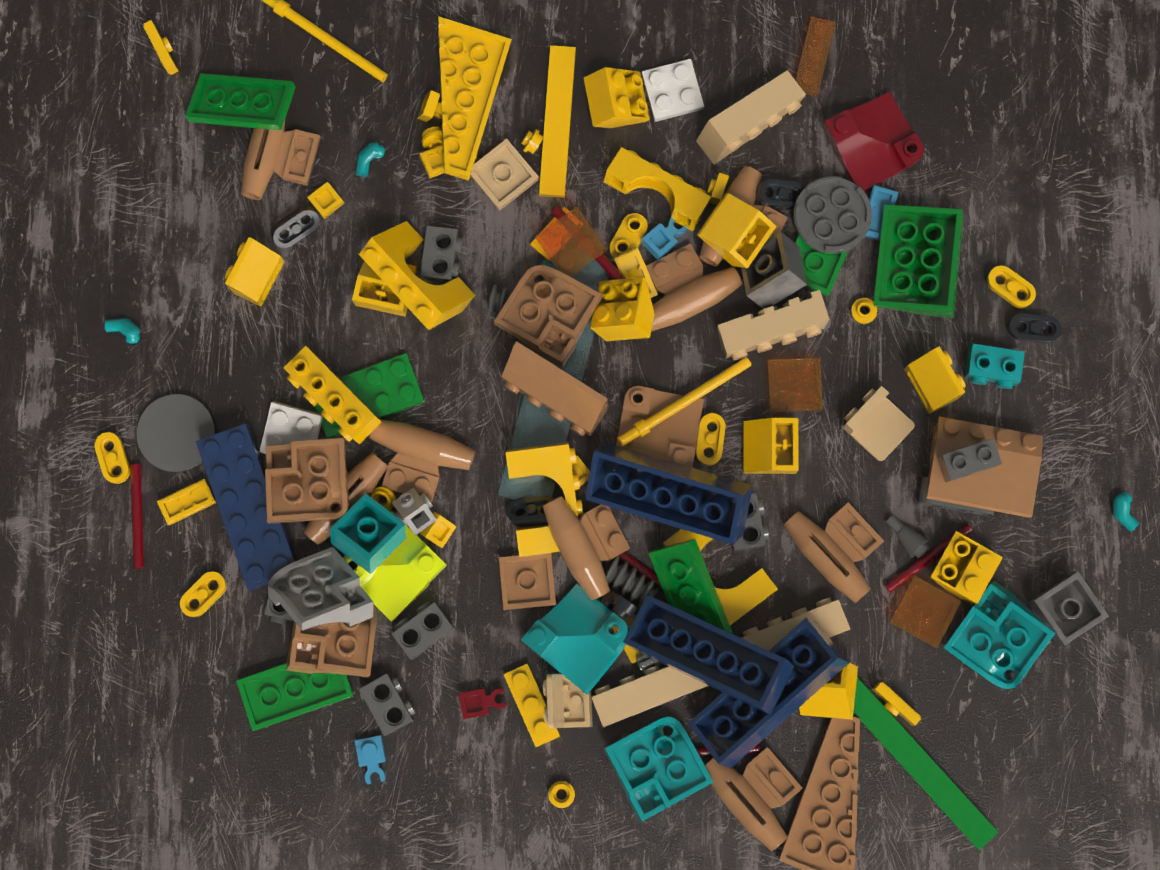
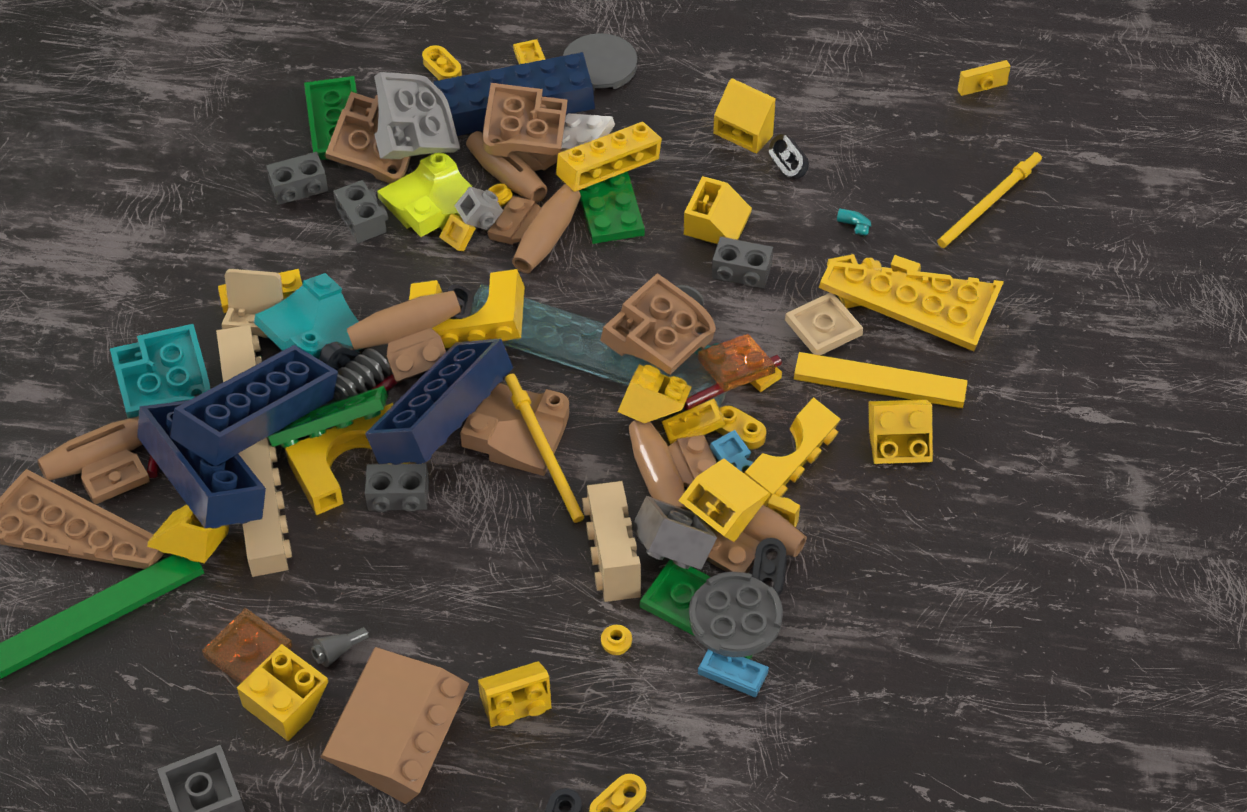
camera: 95 degrees right, 30 degrees down
yellow plate [95,432,130,484] -> none
teal arm [105,318,140,344] -> none
dark red bar [130,464,144,569] -> none
green plate [185,73,296,131] -> none
medium nougat plate [241,117,321,200] -> none
yellow plate [307,182,345,219] -> none
teal brick [330,493,406,574] -> none
dark azure plate [355,735,386,784] -> none
yellow arch [359,221,476,330] -> none
dark red plate [458,688,507,720] -> none
medium nougat plate [499,553,556,610] -> none
medium nougat slope [502,341,608,436] -> none
yellow plate [521,129,543,154] -> none
yellow plate [548,781,575,808] -> none
white plate [642,59,704,122] -> none
tan wedge [696,70,806,165] -> none
yellow plate [696,413,726,466] -> none
yellow slope [743,418,798,474] -> none
clear orange plate [767,358,823,413] -> none
medium nougat plate [784,503,884,603] -> none
clear orange plate [795,16,836,97] -> none
dark red slope [823,92,924,192] -> none
tan bracket [843,386,914,461] -> none
yellow plate [872,682,921,726] -> none
green slope [873,205,964,318] -> none
dark red bar [884,523,973,593] -> none
dark grey brick [938,438,1002,483] -> none
teal slope [944,581,1057,689] -> none
teal brick [964,344,1025,389] -> none

